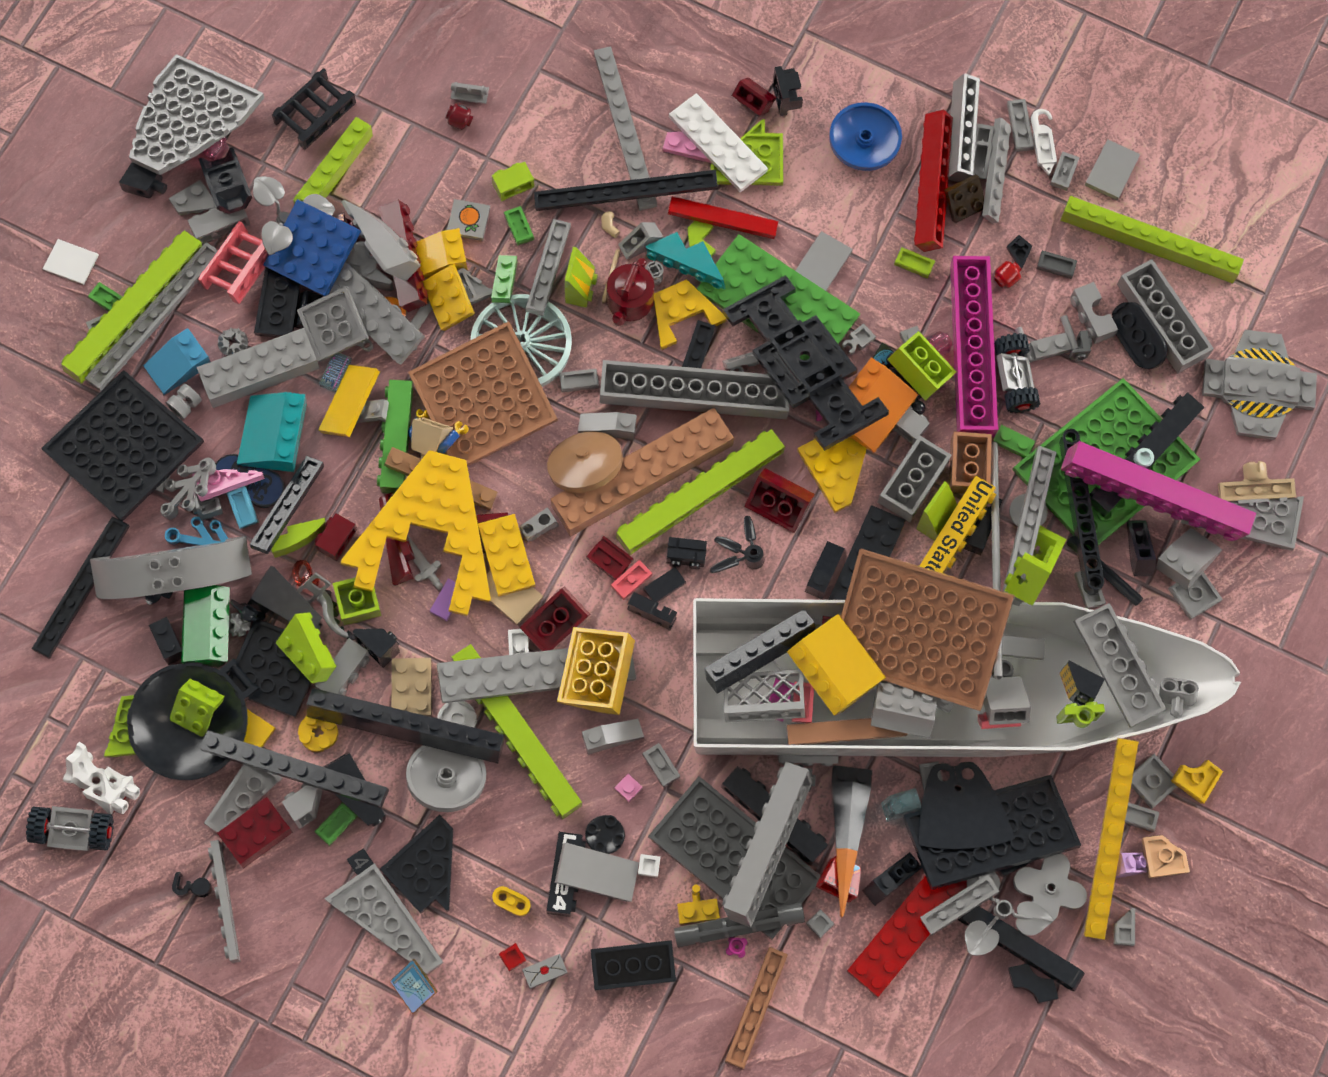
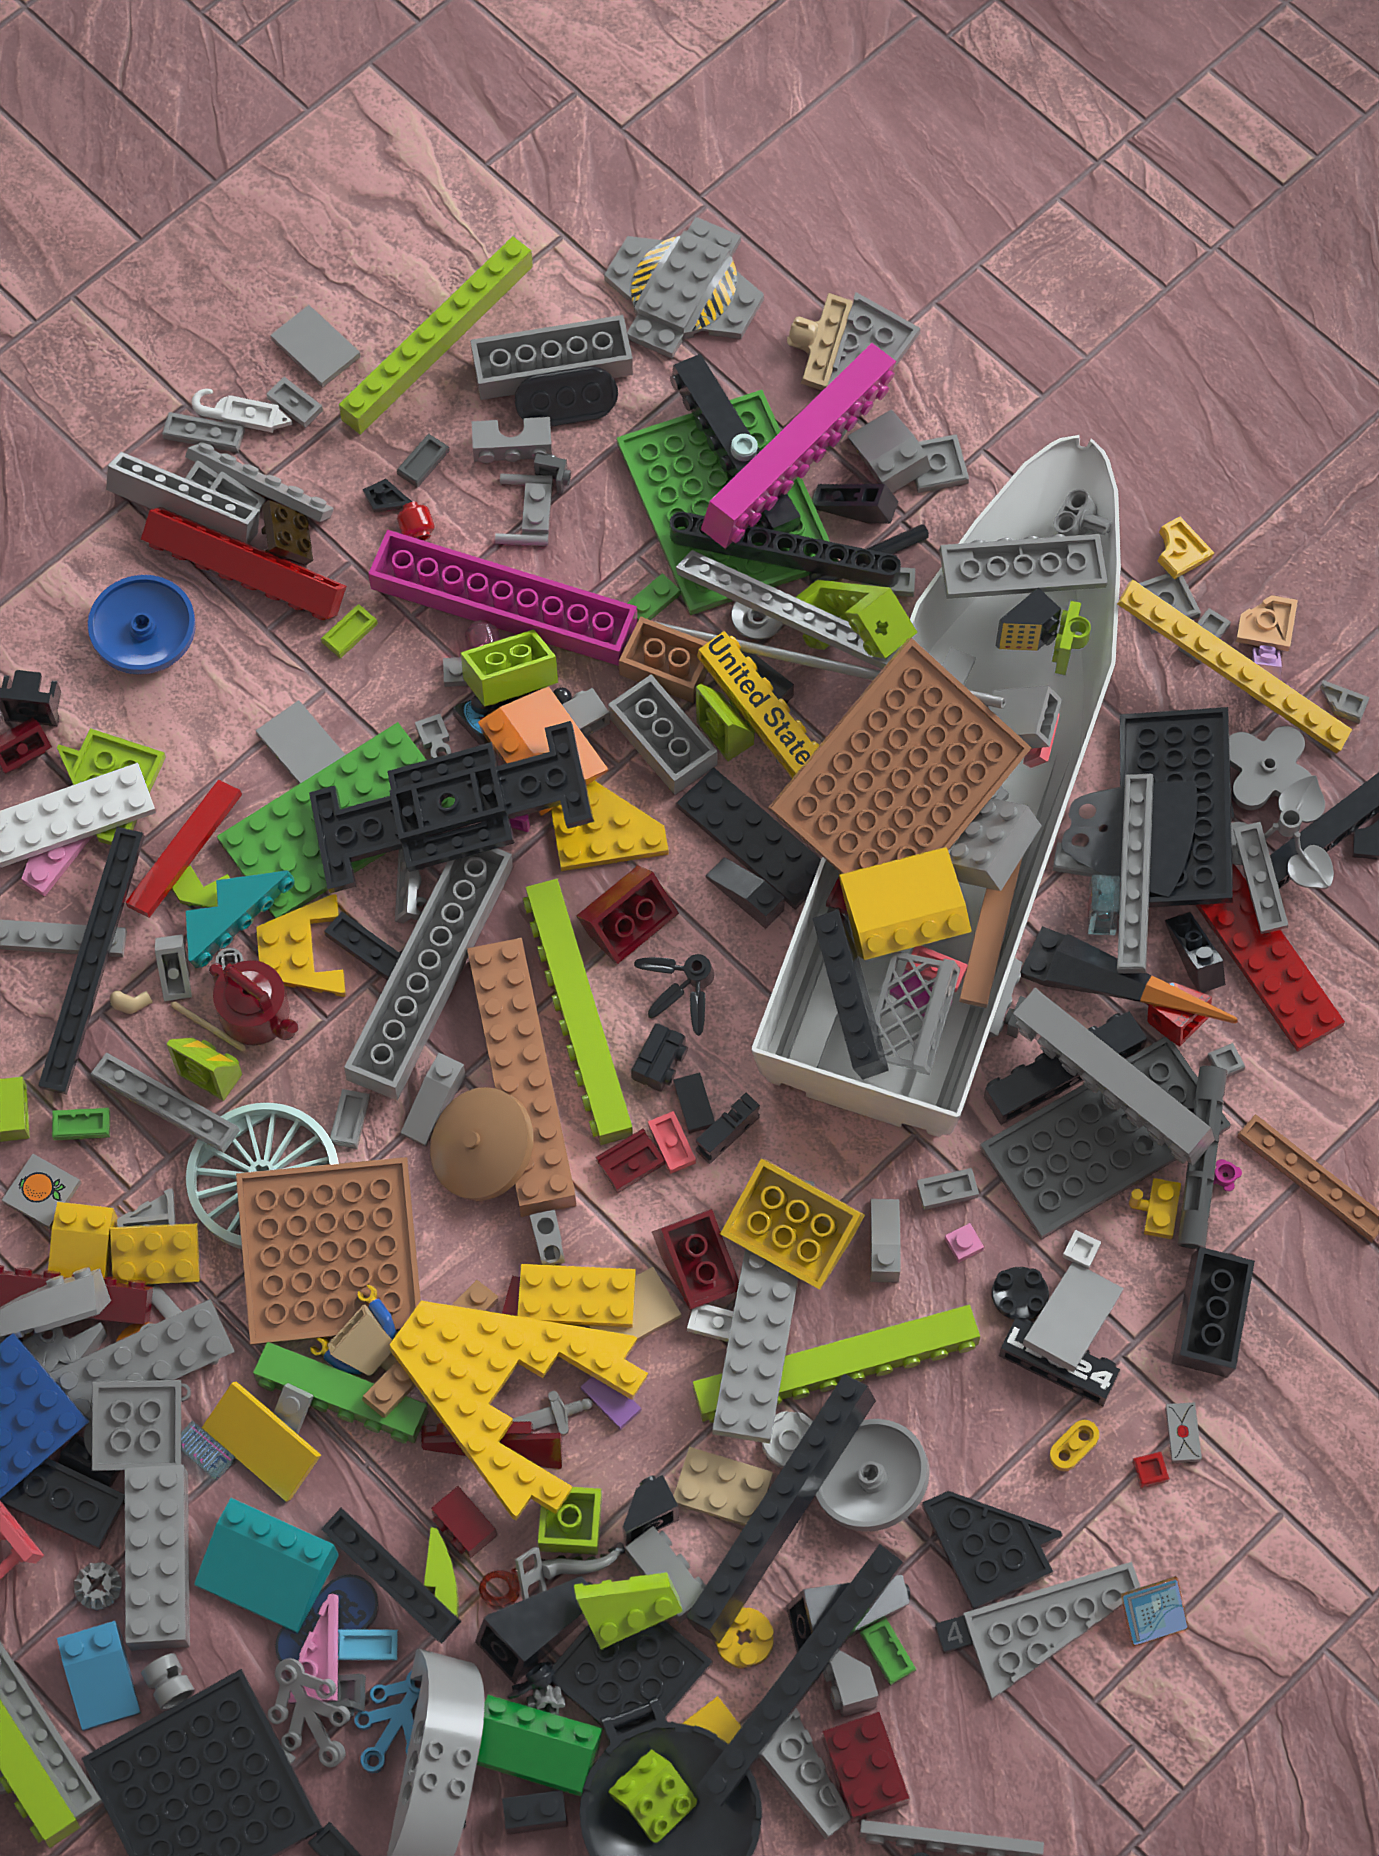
camera: 65 degrees left, 5 degrees down
plate [491,255,518,303] -> none
plate [994,333,1041,414] -> none
none -> light grey tile [1117,774,1153,973]

